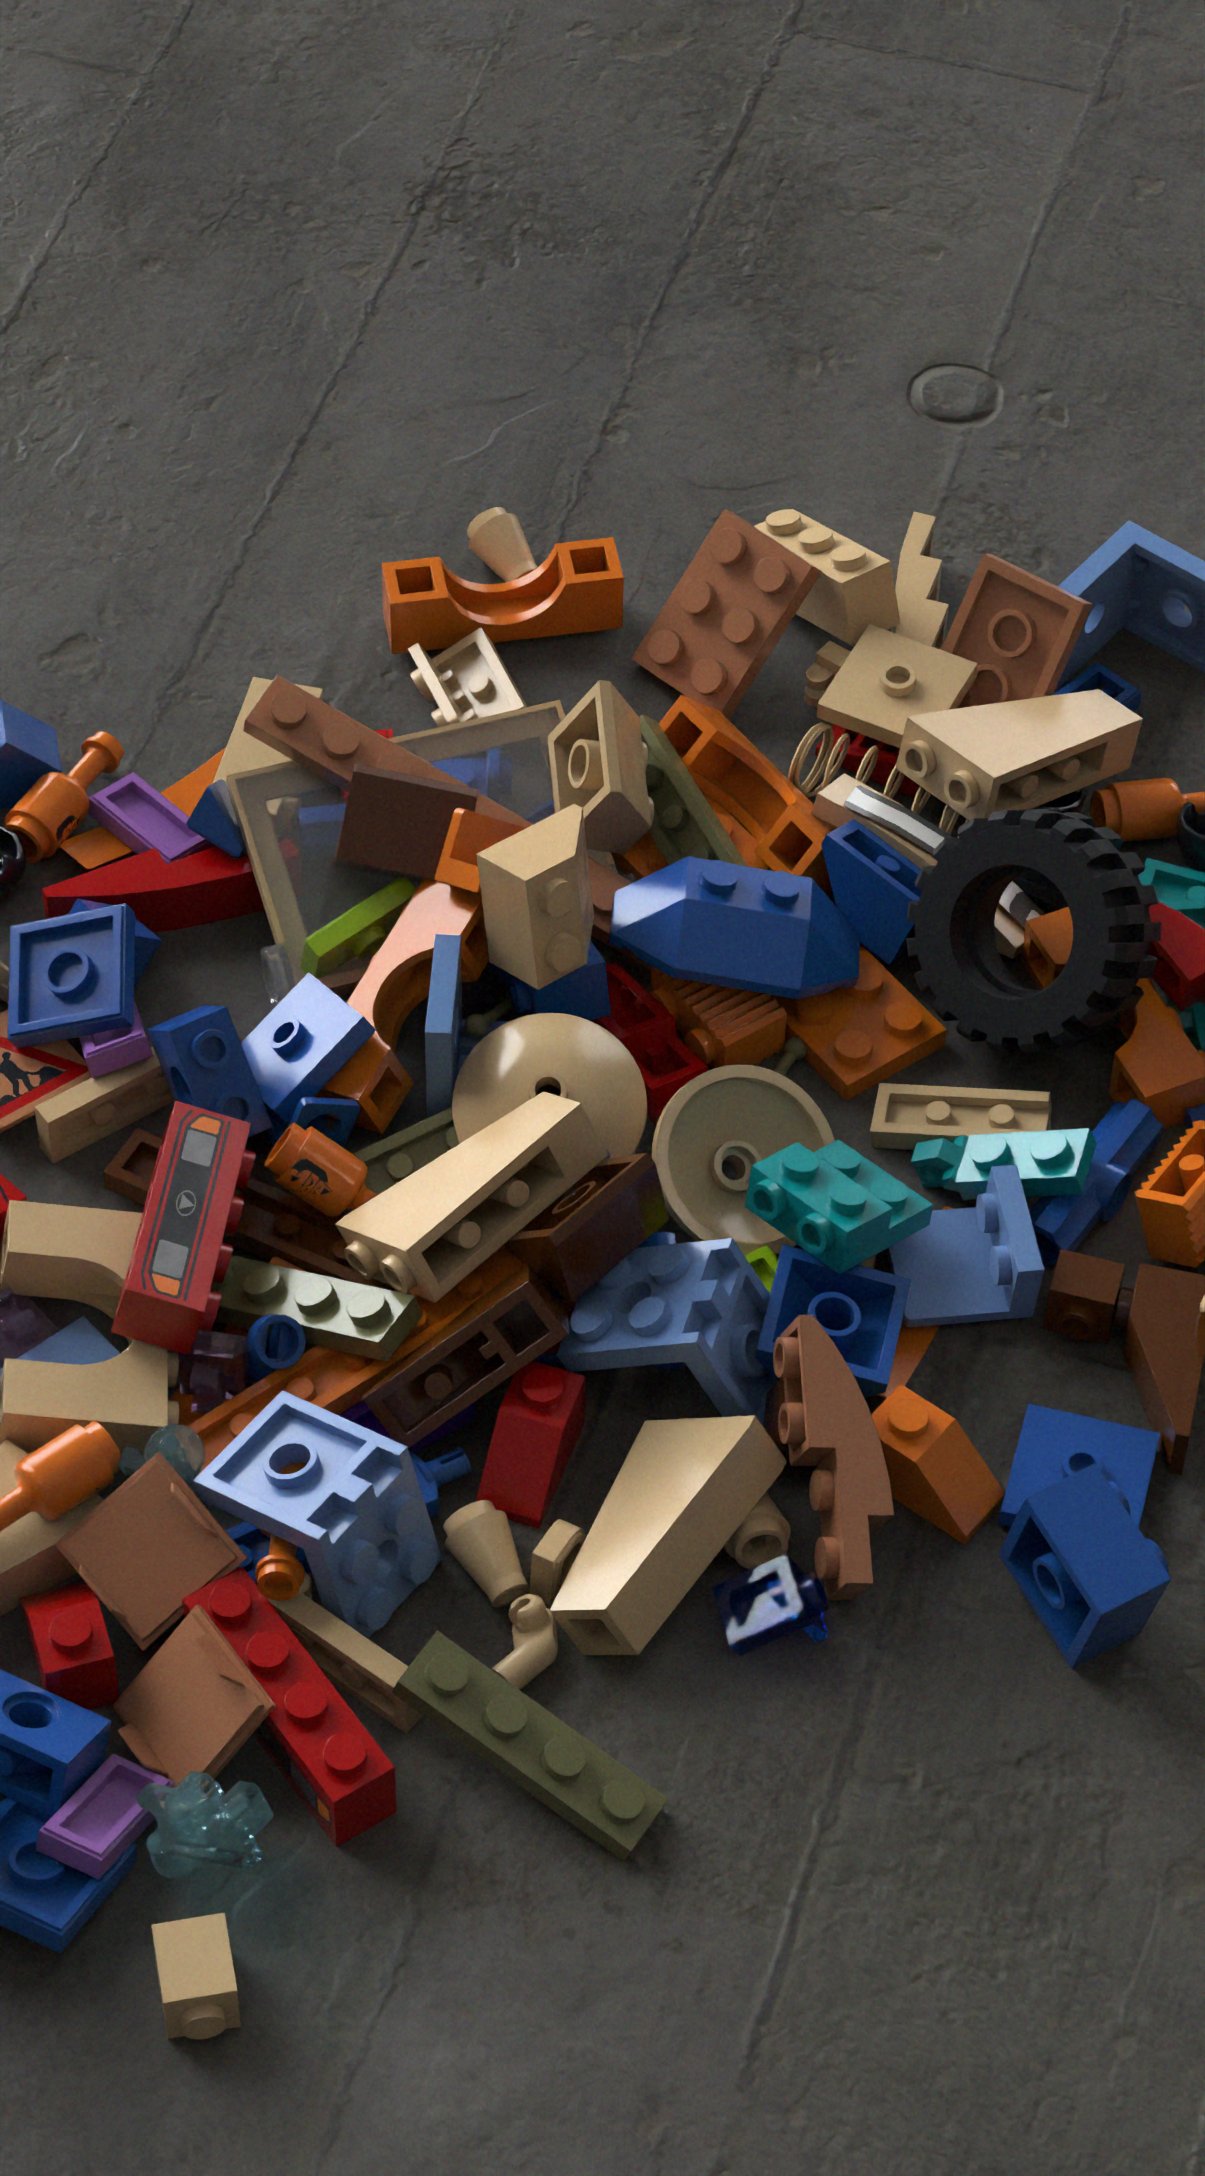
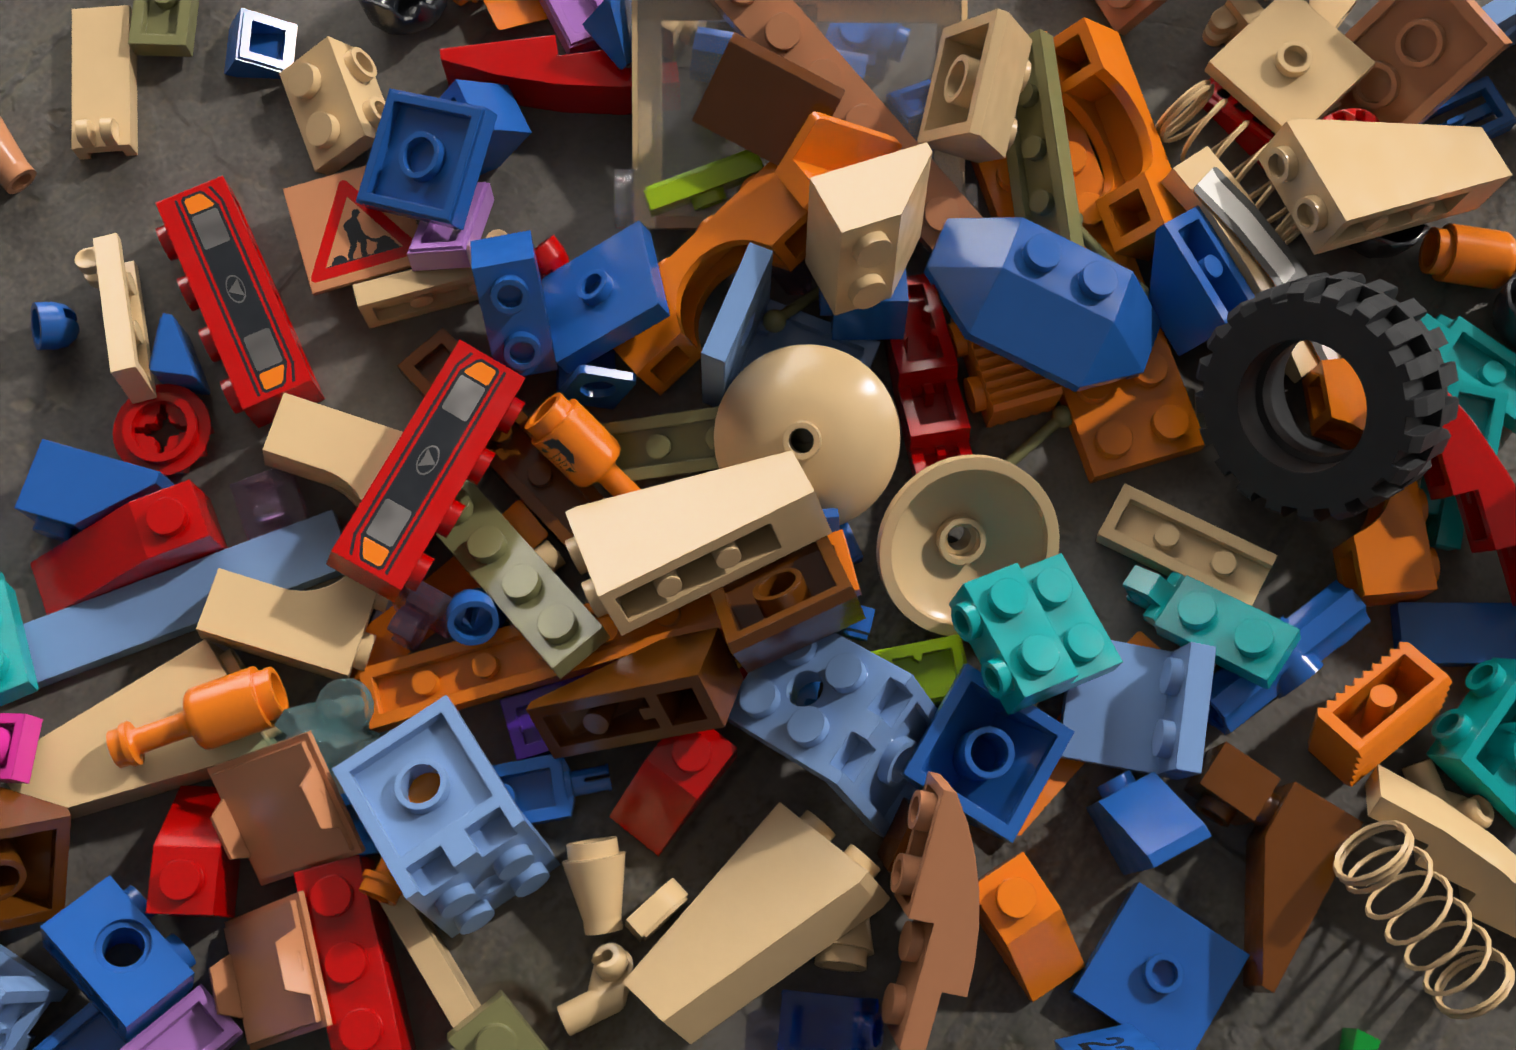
camera: 15 degrees right, 25 degrees up
none -> blue slope [1086,770,1212,875]

